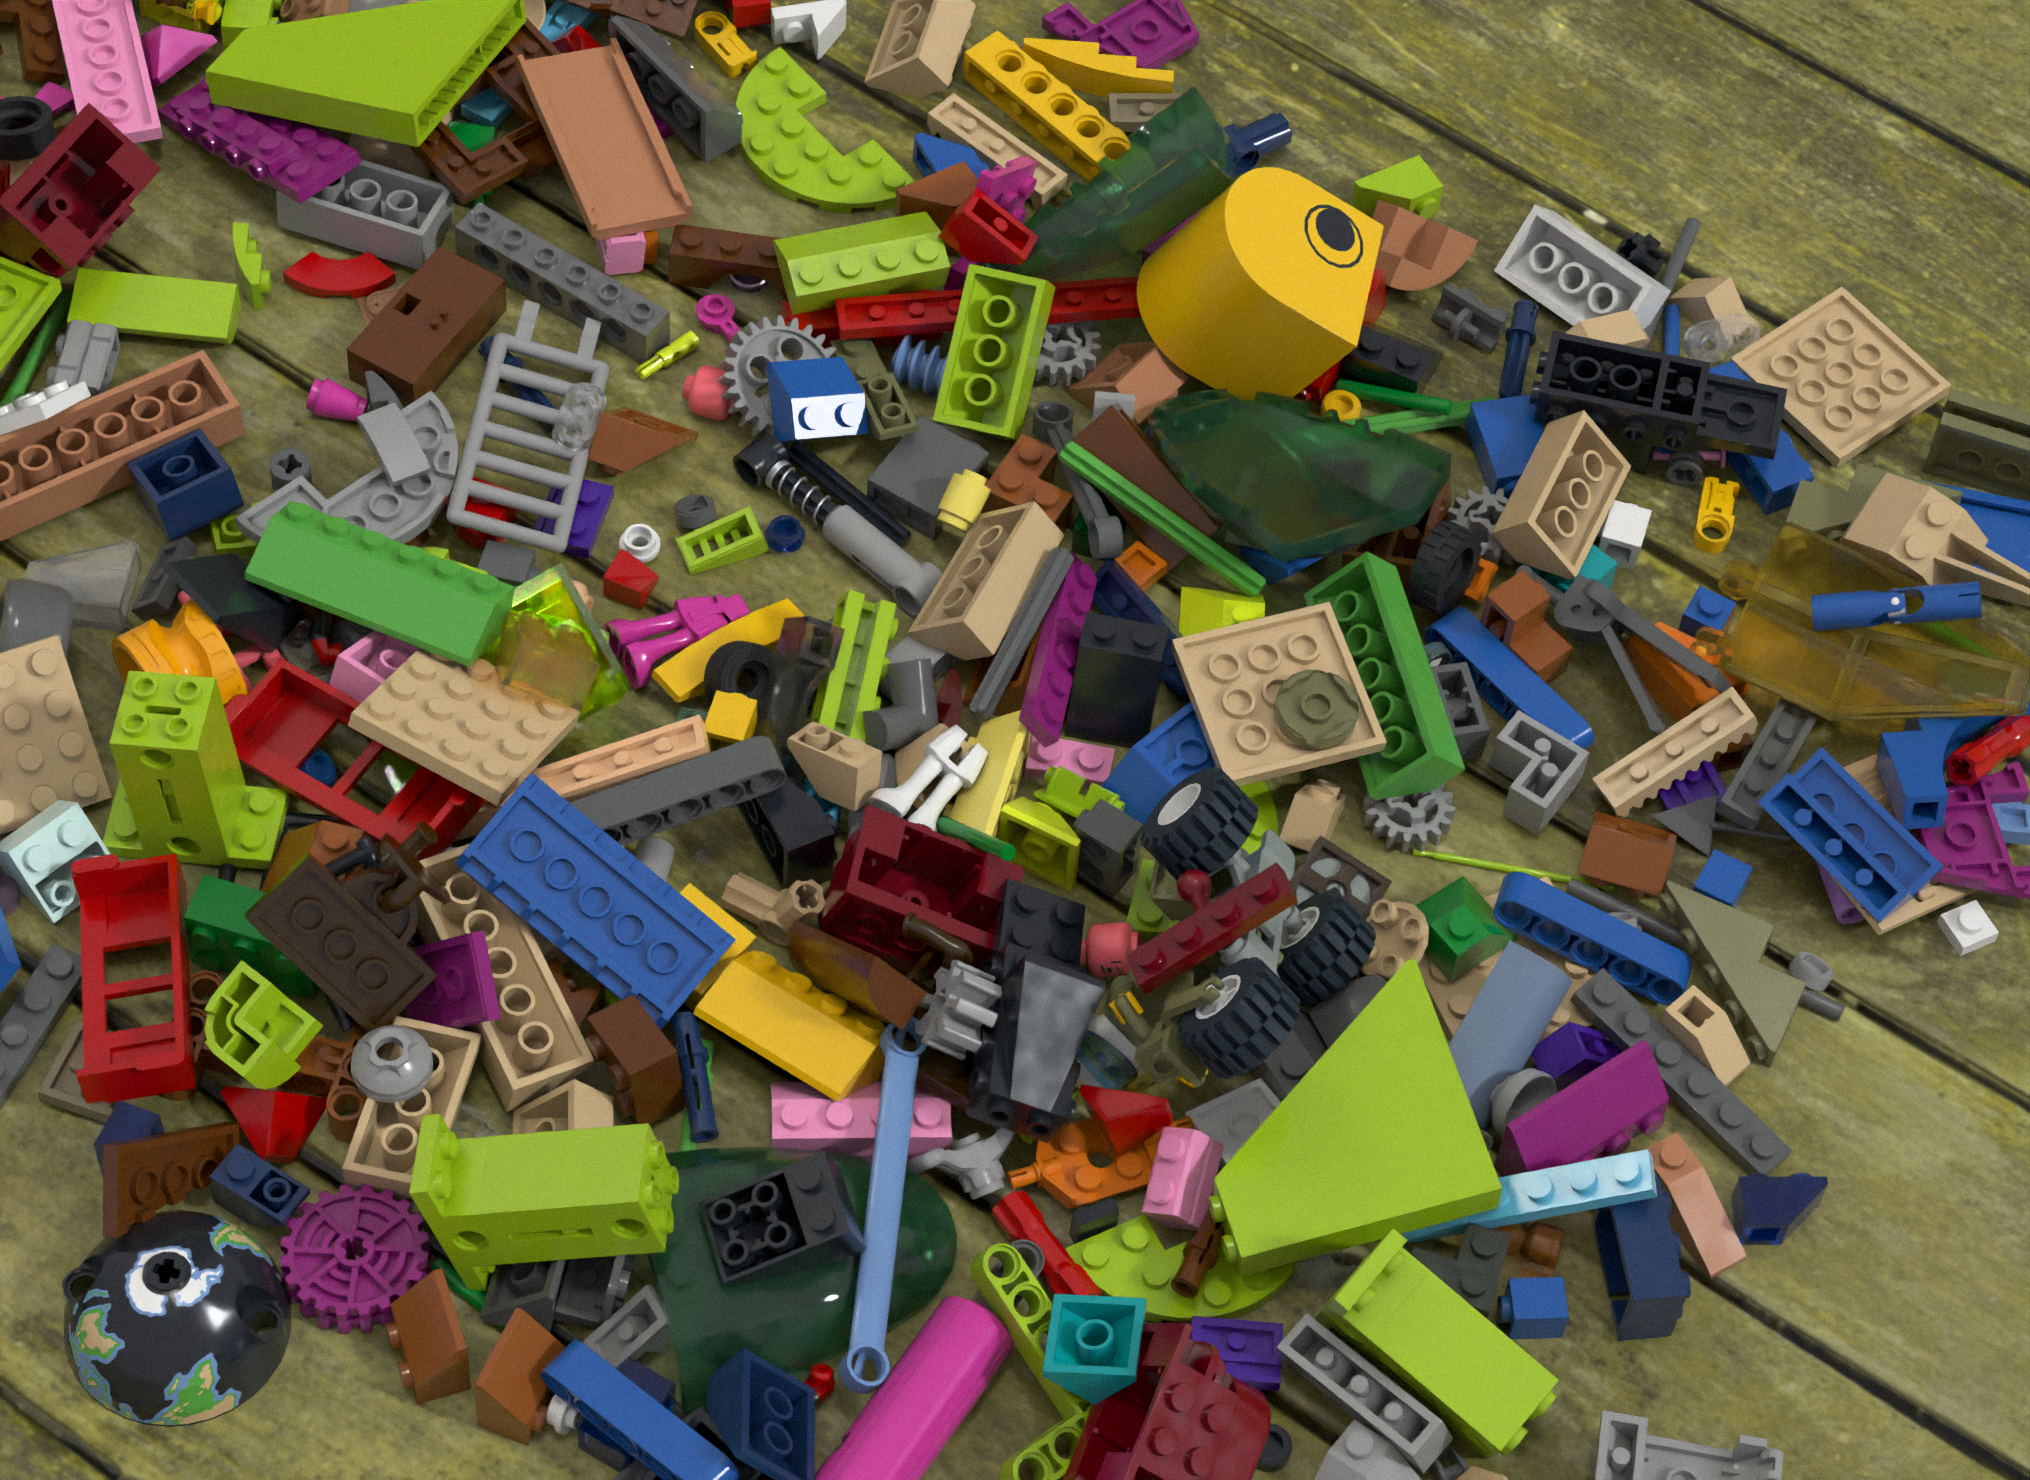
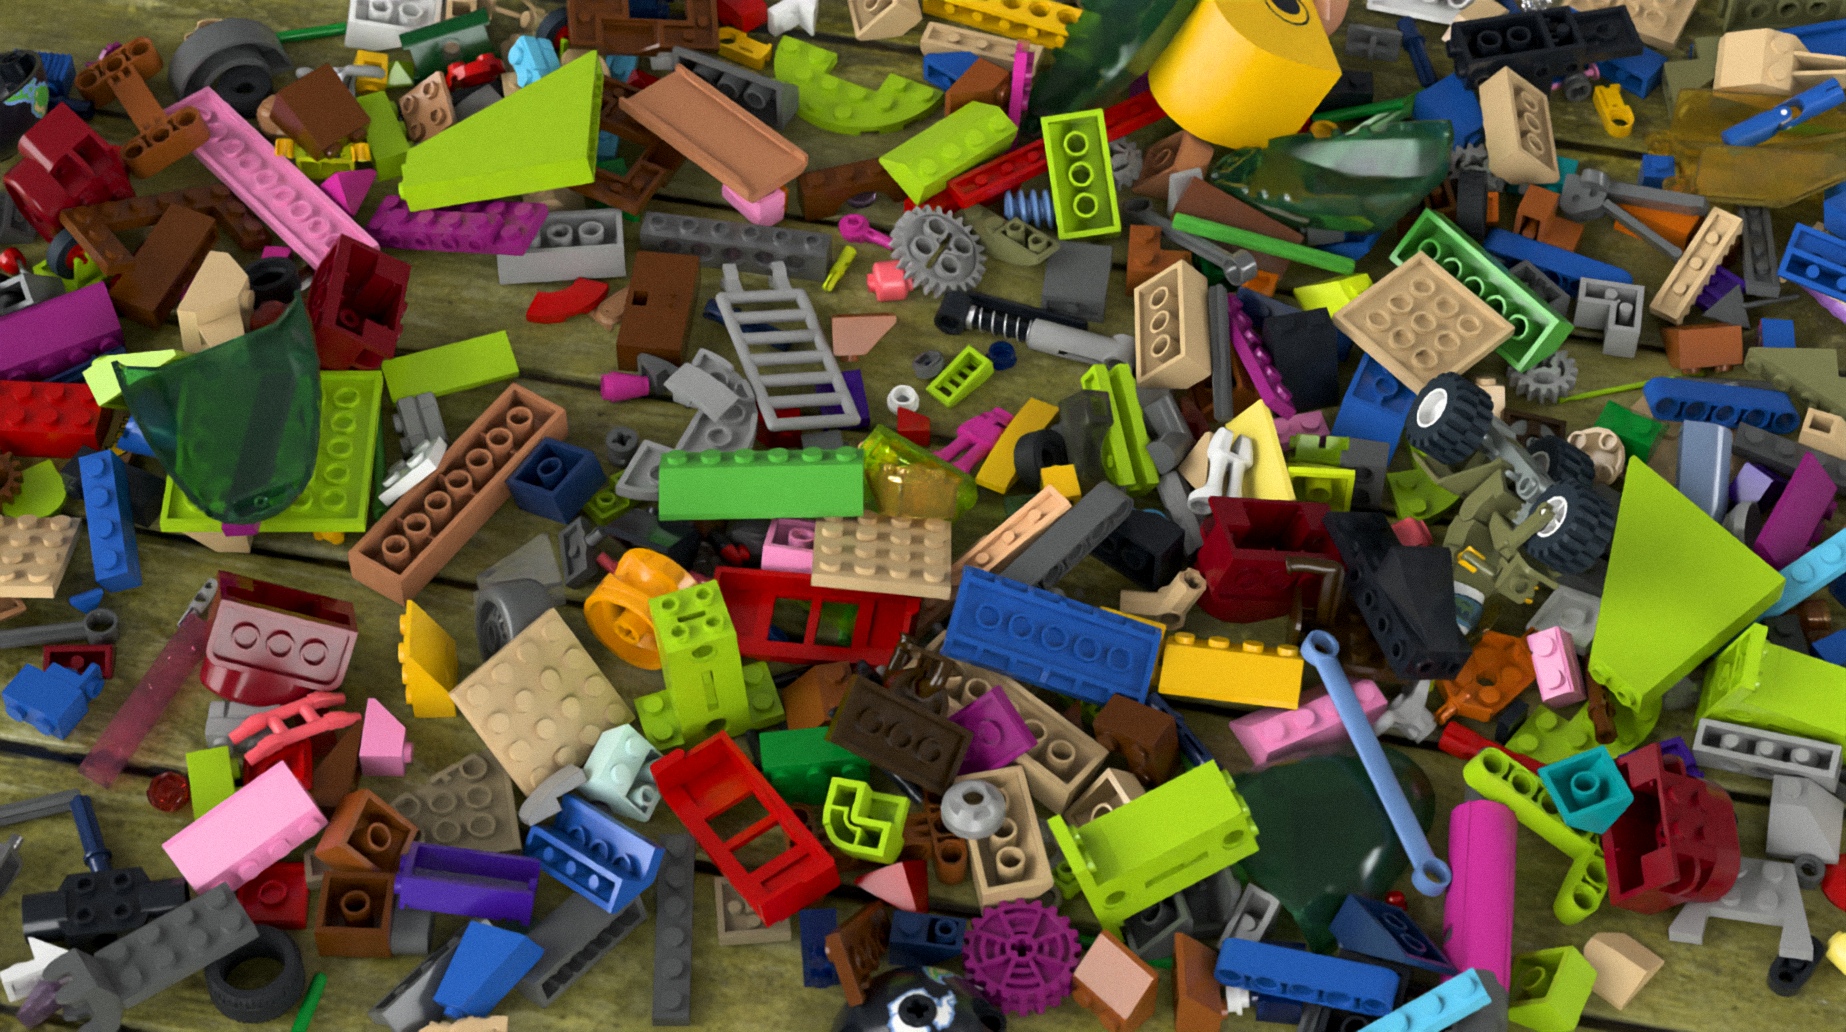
camera: 20 degrees left, 5 degrees down
lime slope [233,222,271,310] -> none
clear plate [552,382,607,452] -> none
black slope [698,1151,866,1286] -> none
blue slope [766,357,868,443] -> none
tan slope [787,721,882,812] -> none
reddish brown brick [788,920,927,1030] -> none
light grey gear [915,960,1002,1060] -> none
green bar [936,816,1016,861] -> none
light yellow brick [937,469,991,533] -> none
red slope [938,188,1039,265] -> none
red slope [1079,1084,1174,1157] -> none
dark red plate [1126,862,1298,995] -> none
olive tile [1274,670,1359,749] -> none
white brick [1596,500,1652,571] -> none

